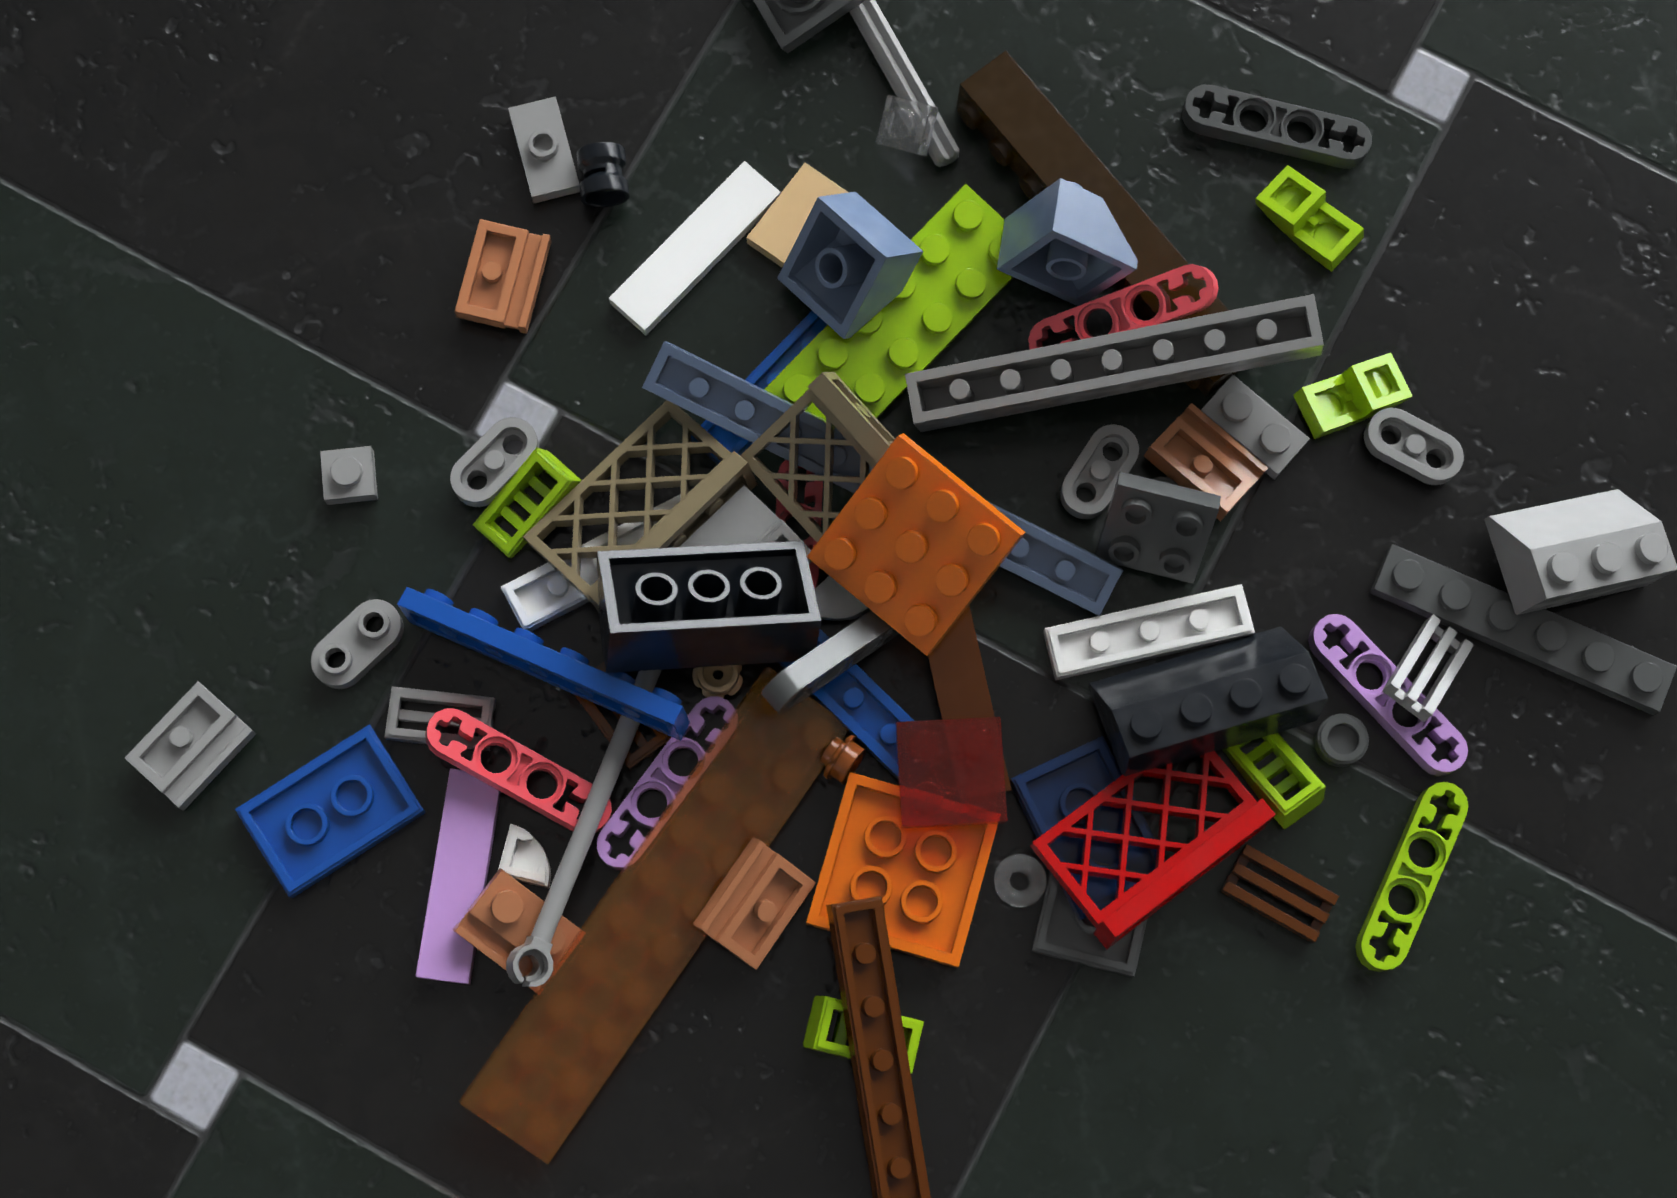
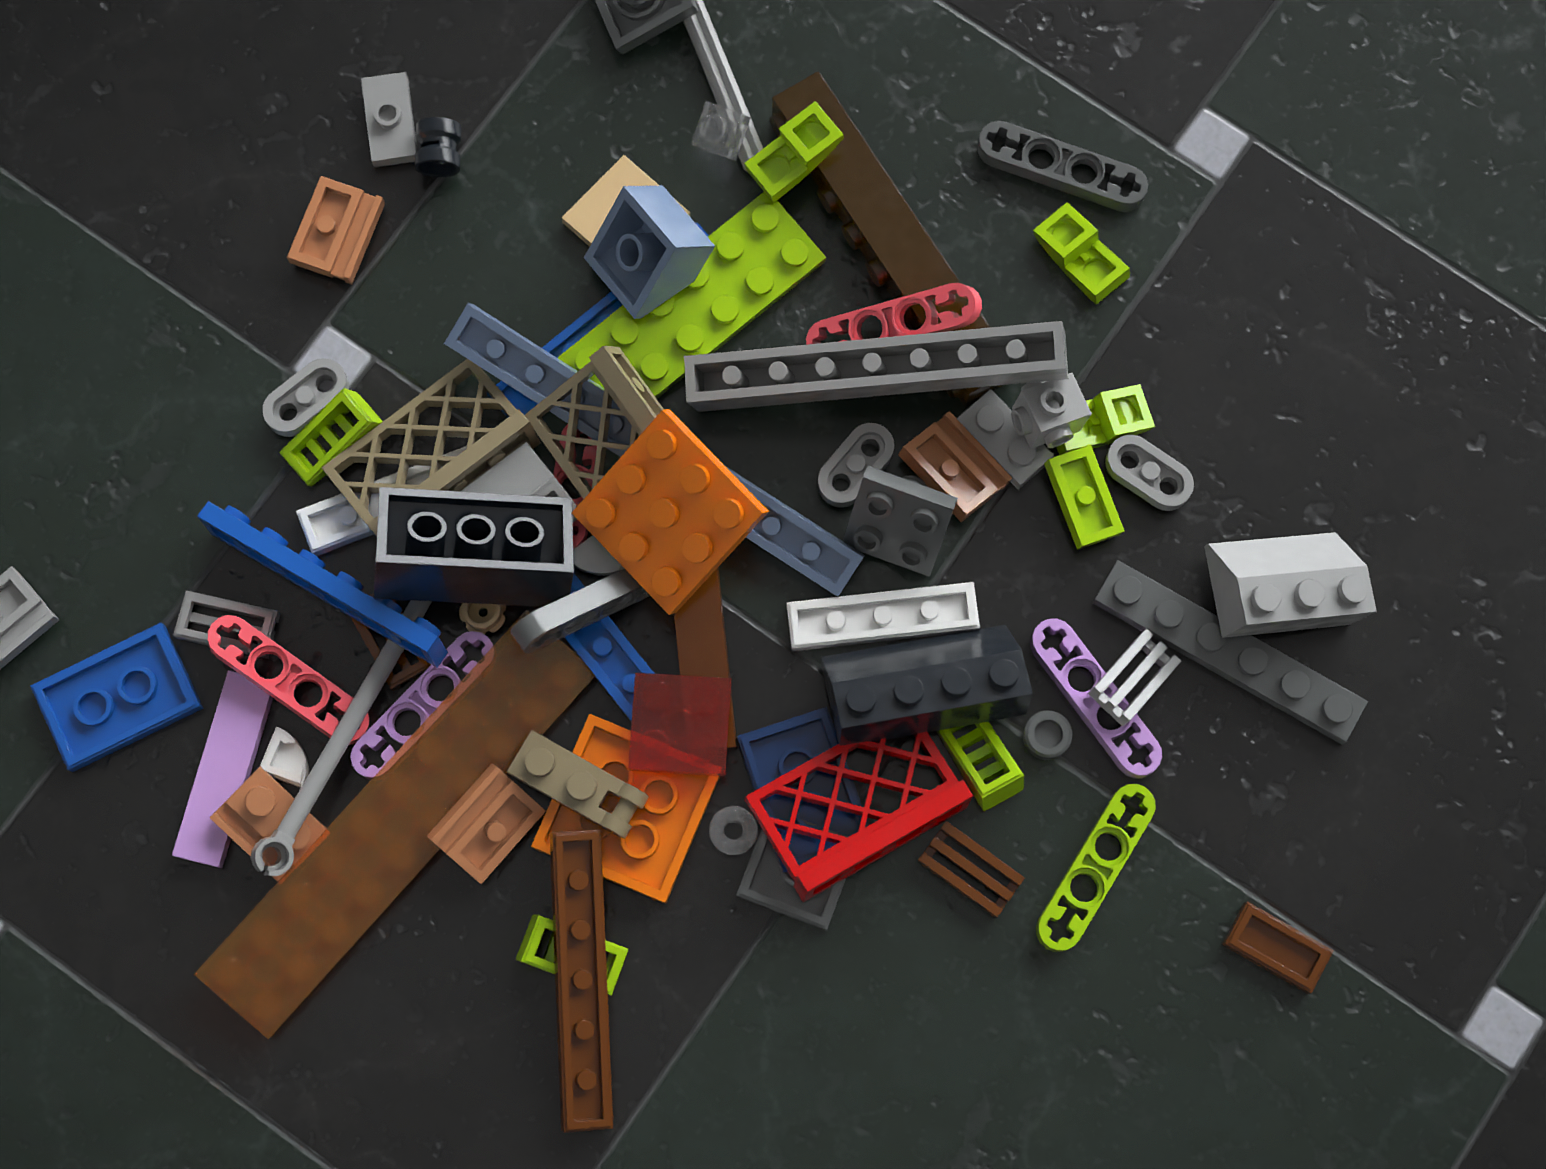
camera: 10 degrees right, 0 degrees up
light grey plate [311,599,404,689] -> none
light grey plate [320,446,378,505] -> none
white tile [609,161,781,336] -> none
dark orange plate [820,735,866,784] -> none
sand blue slope [997,178,1138,306] -> none
none -> dark tan plate [507,730,649,839]
none -> lime slope [744,101,844,203]
none -> light grey brick [1011,373,1092,449]
none -> lime plate [1044,445,1125,550]
none -> reddish brown tile [1222,901,1334,994]

